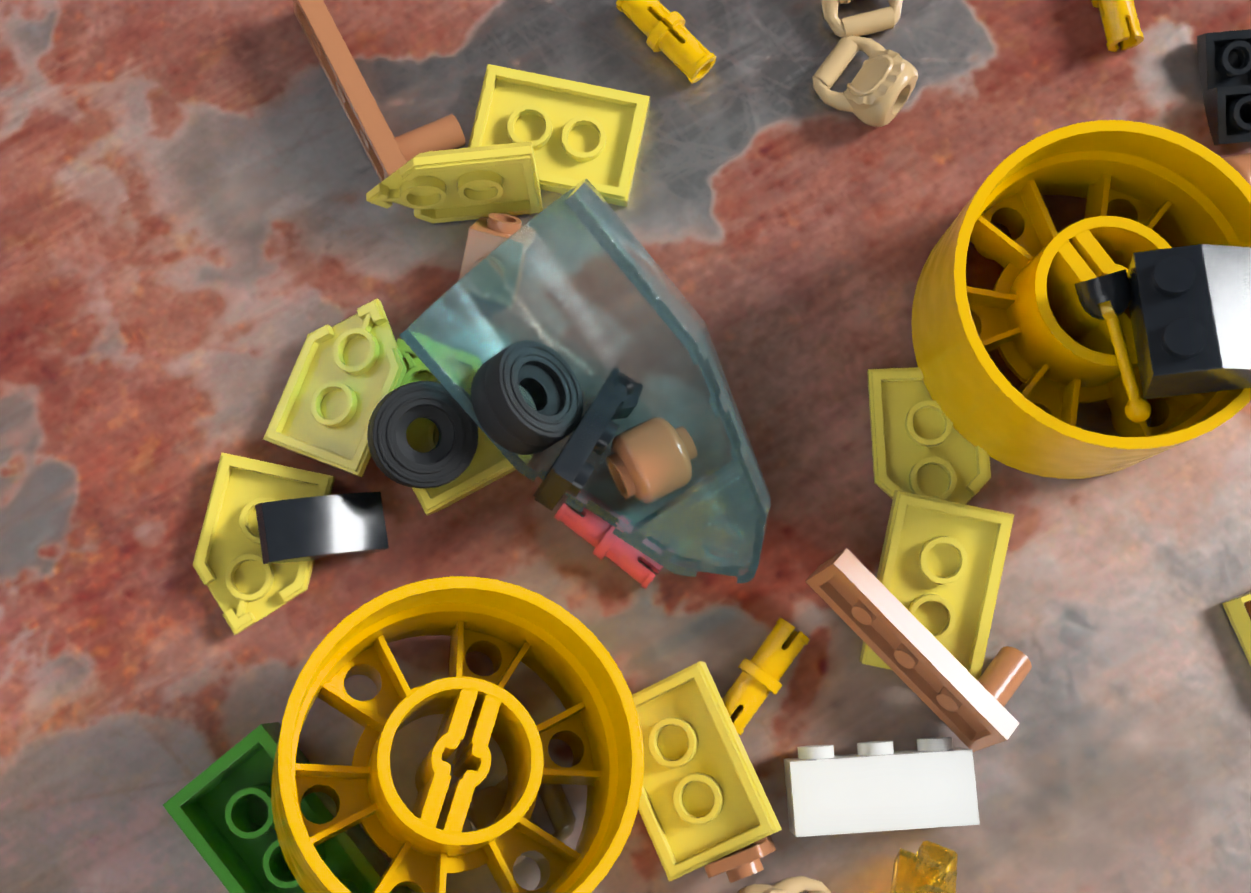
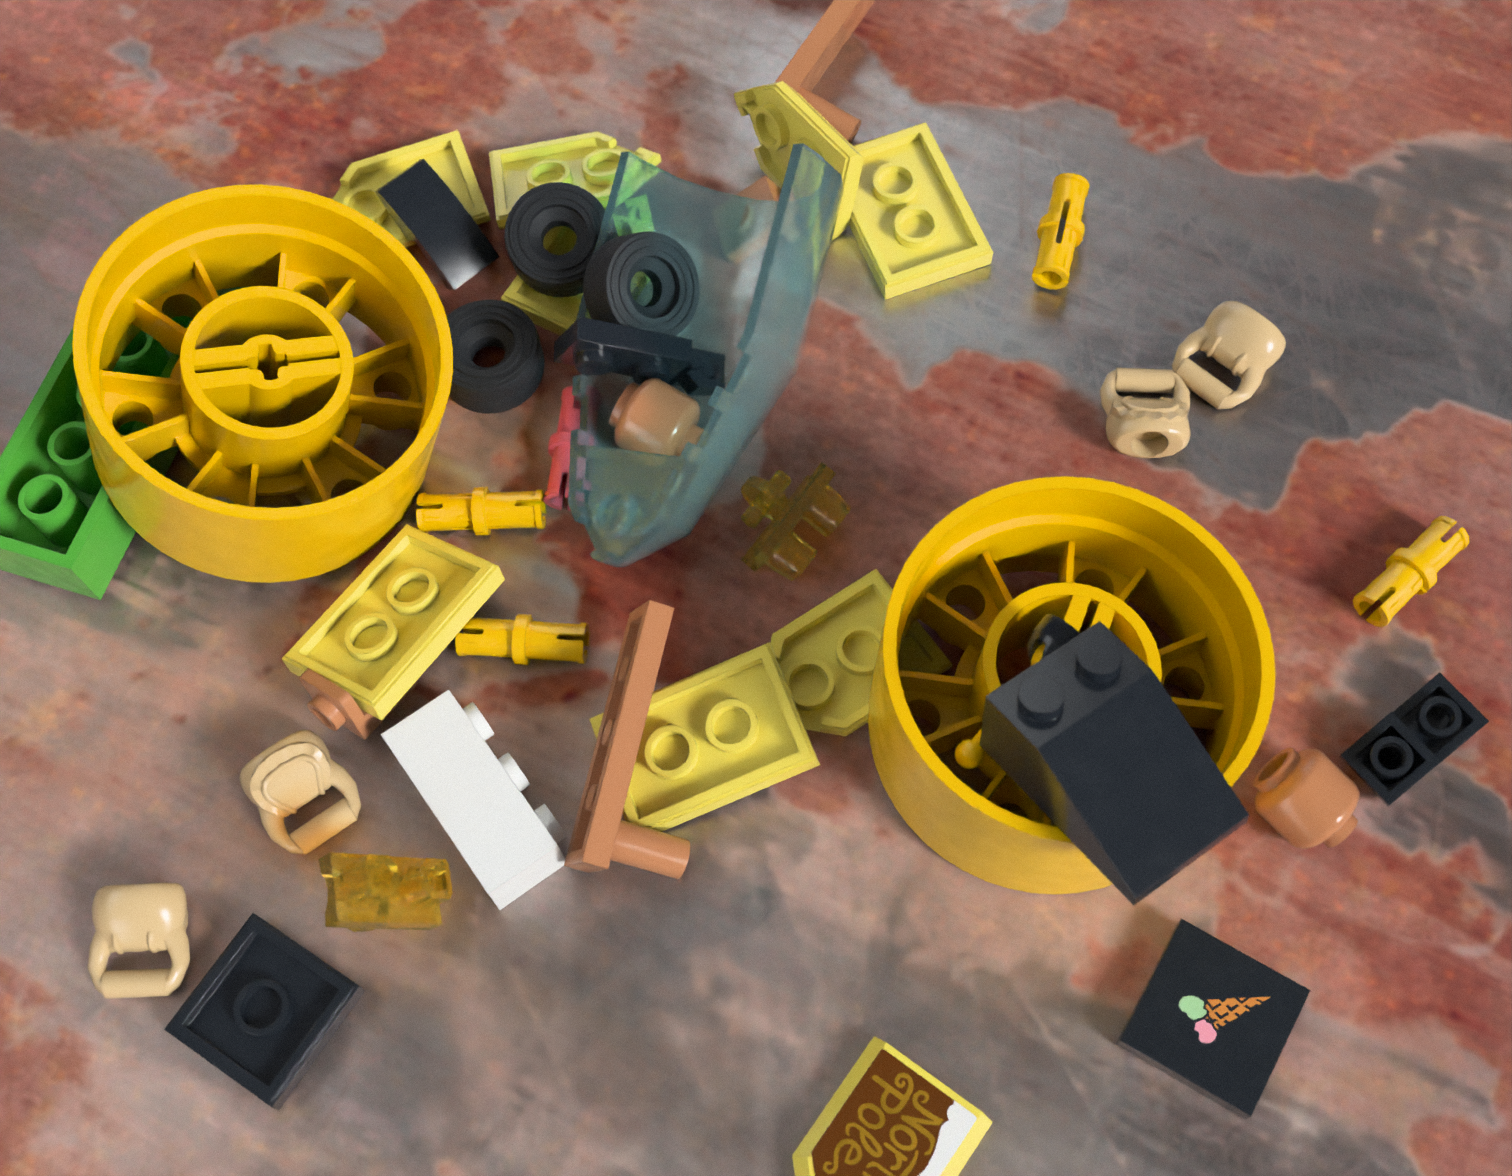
camera: 60 degrees right, 15 degrees down
none -> yellow pin [416,486,546,536]
none -> black tyre [447,300,545,414]
none -> clear yellow hips [741,462,851,581]

